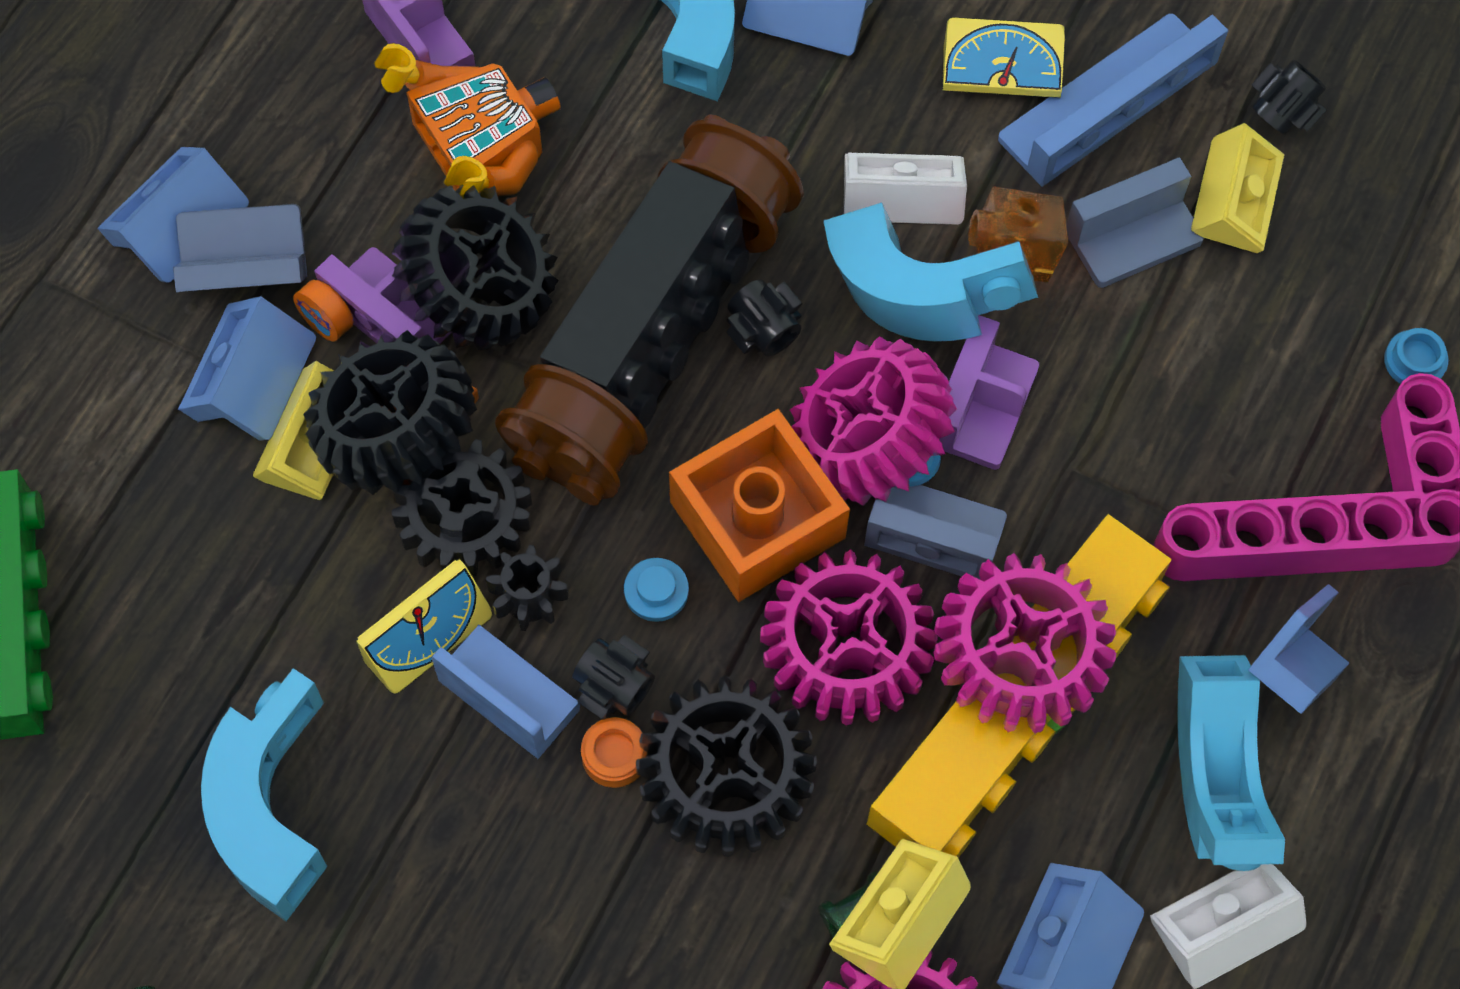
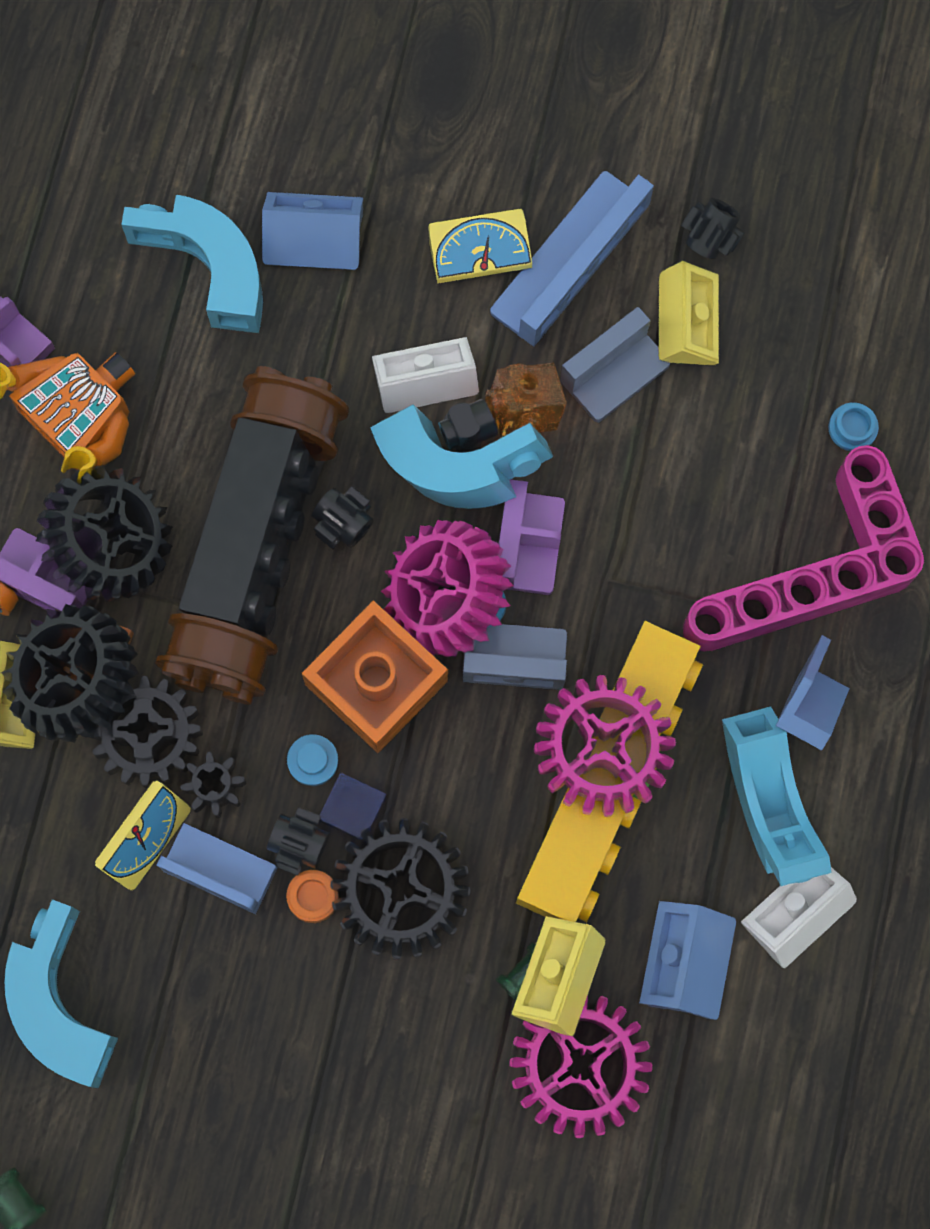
camera: 15 degrees left, 10 degrees up
dark pink gear [760,549,938,726] -> none
none -> clear blue tile [320,772,387,843]
none -> black plate [438,399,498,453]

